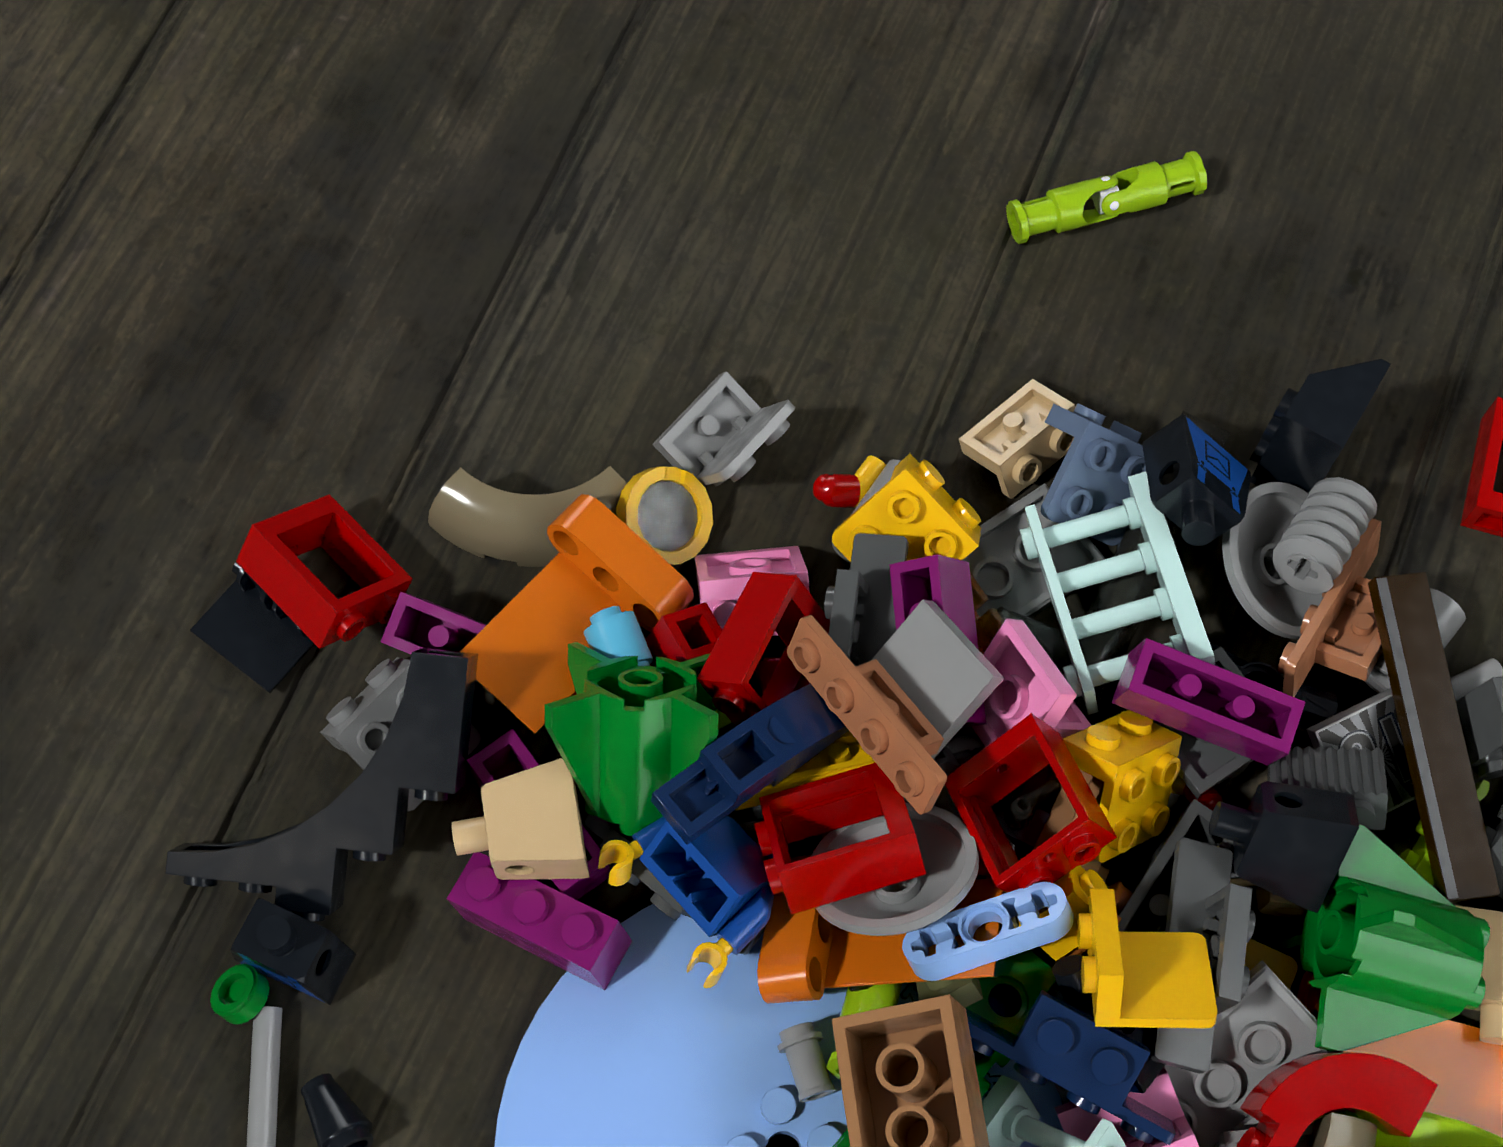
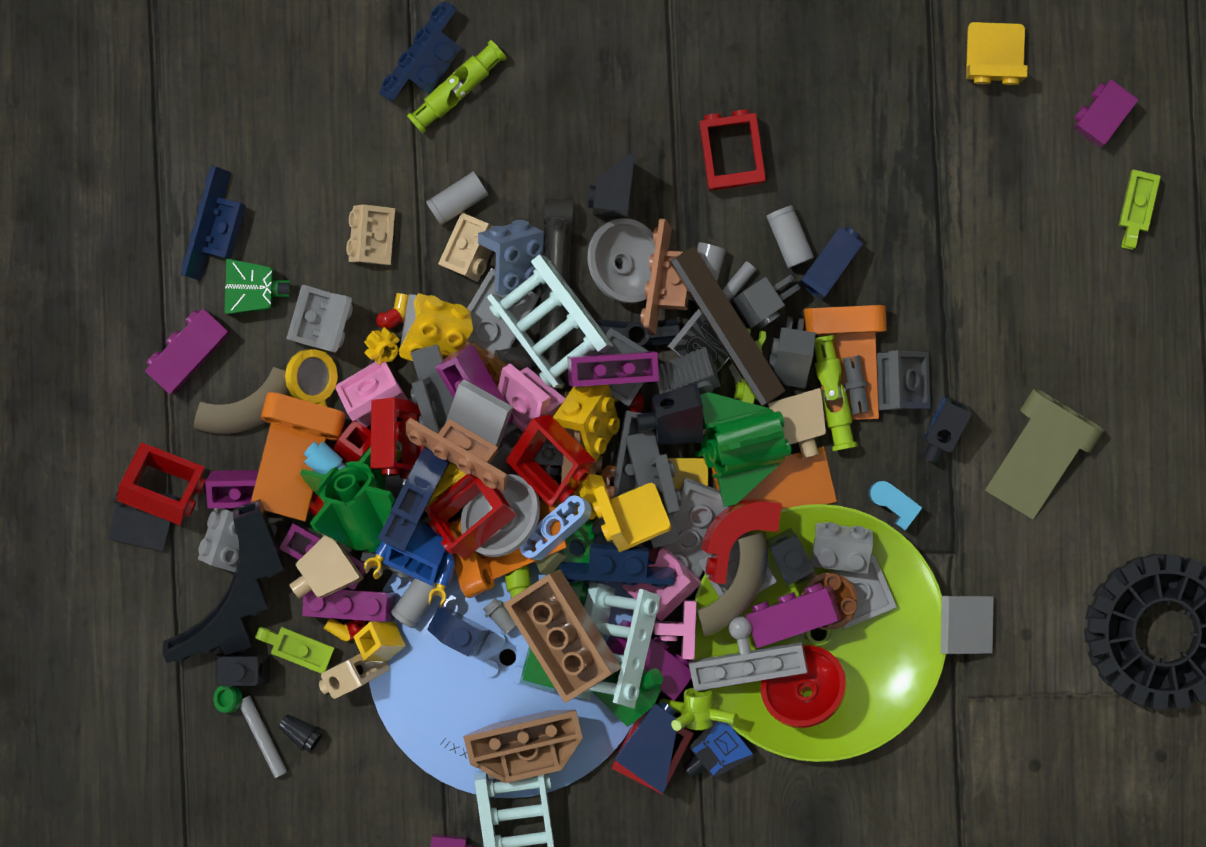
camera: 25 degrees left, 20 degrees up
black torso [1142,414,1251,546] -> none
light grey piece [1272,477,1377,594] -> none
none -> magenta brick [145,308,231,395]
none -> dark blue bracket [181,166,246,281]
none -> green torso [225,259,291,315]
none -> lime plate [255,626,335,673]
none -> tan torso [319,653,391,699]
none -> yellow arm [323,618,367,641]
none -> tan bracket [346,205,395,265]
none -> yellow brick [353,621,405,661]
none -> yellow gear [364,327,400,365]
none -> dark blue bracket [379,1,462,101]
none -> light grey pin [391,578,438,628]
none -> light grey pin [426,171,488,226]
none -> dark blue slope [427,605,491,657]

